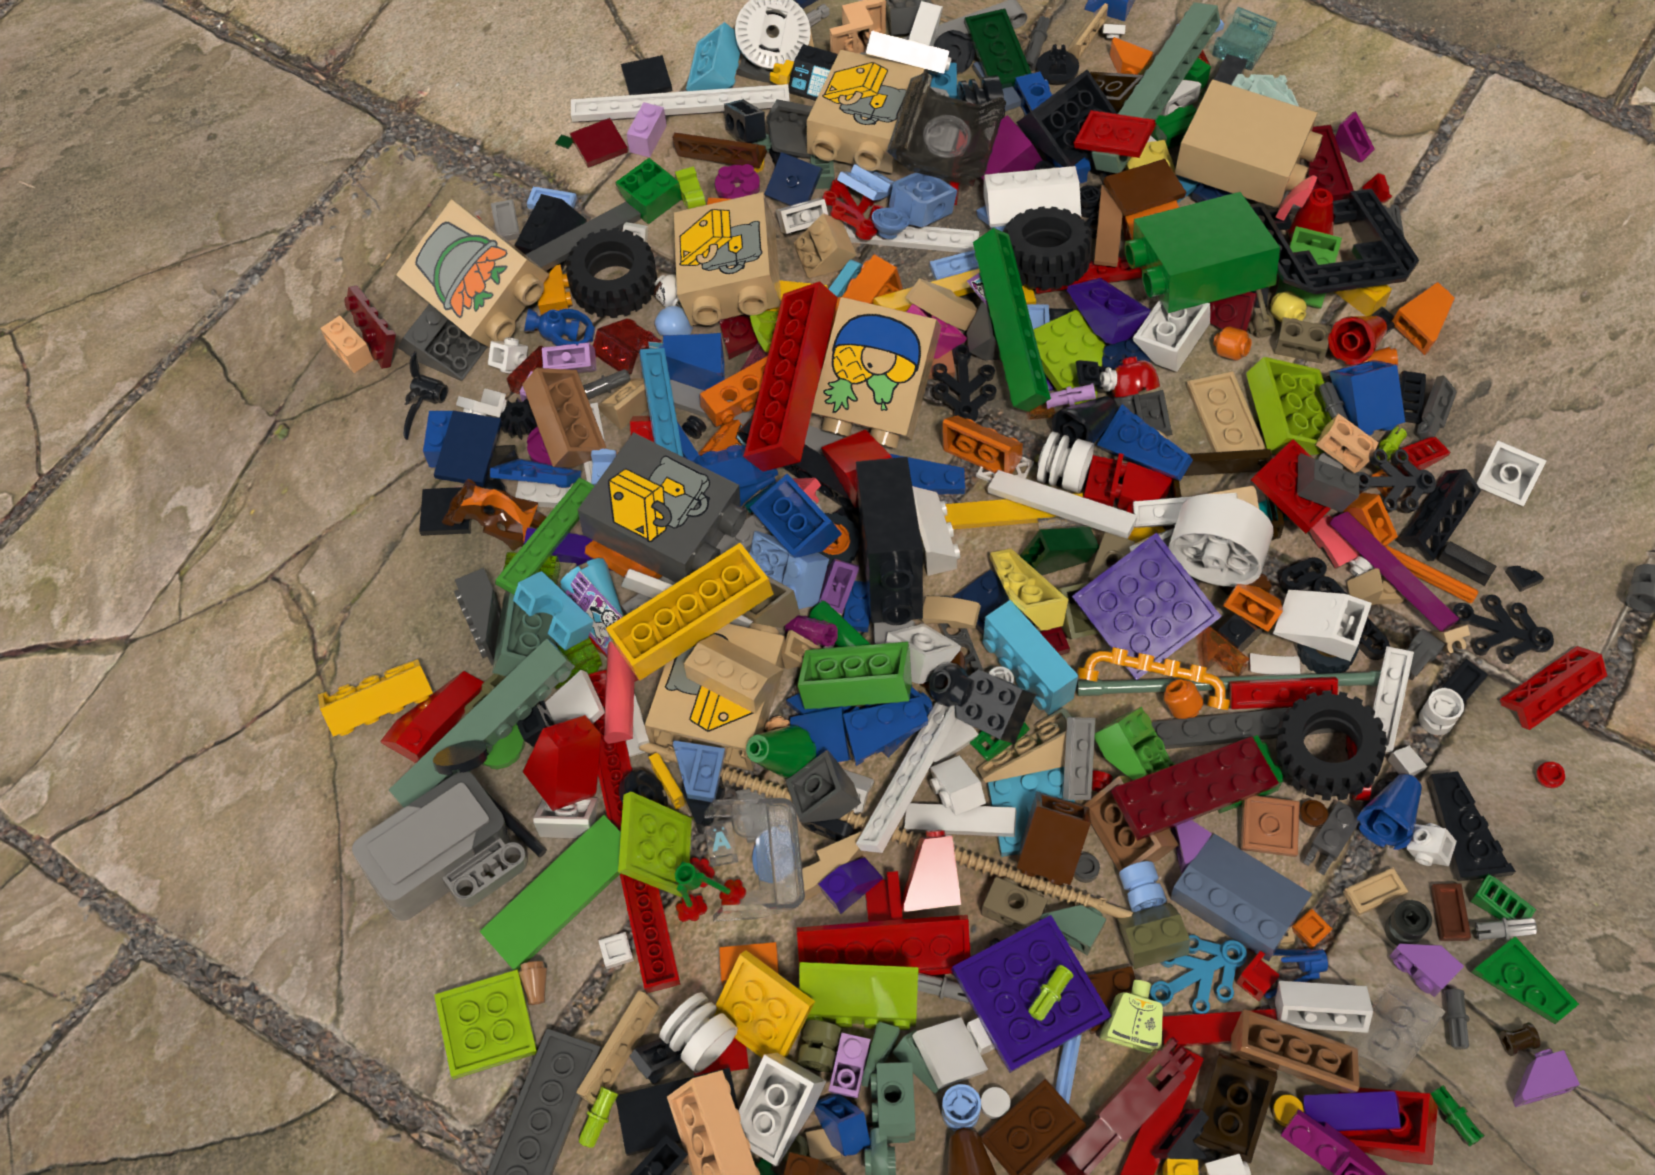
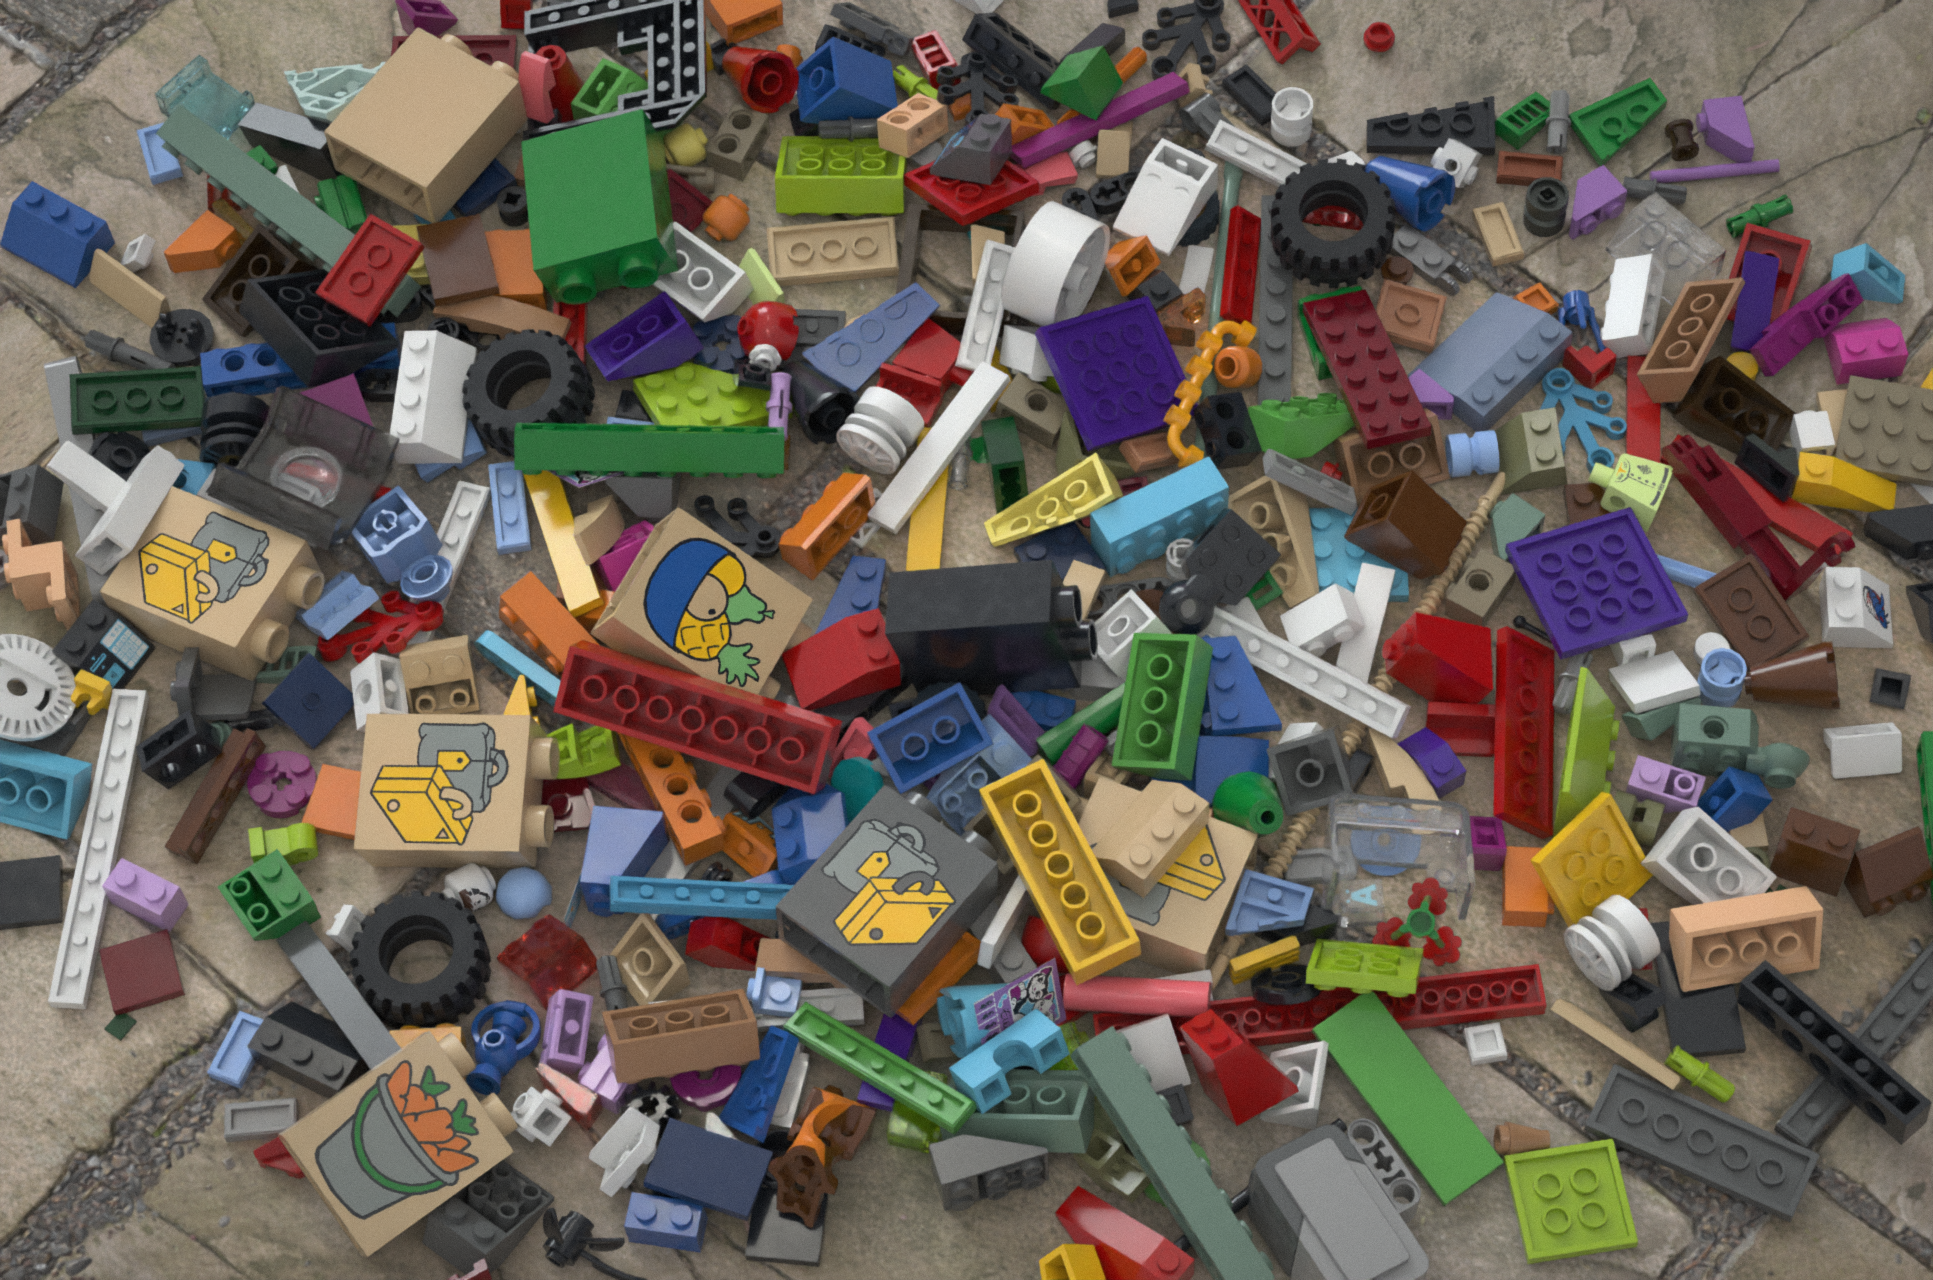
camera: 80 degrees left, 0 degrees up
black tile [433,740,489,775] -> none
sand green slope [861,1022,900,1087] -> none
lime axle [1028,965,1074,1021] -> none
none -> yellowish green slope [739,248,785,305]
none -> green slope [1040,45,1123,121]
none -> nougat tile [1119,431,1187,473]
none -> black brick [1193,392,1262,470]
none -> magenta slope [1465,816,1507,871]
none -> medium lavender bar [1649,159,1780,183]

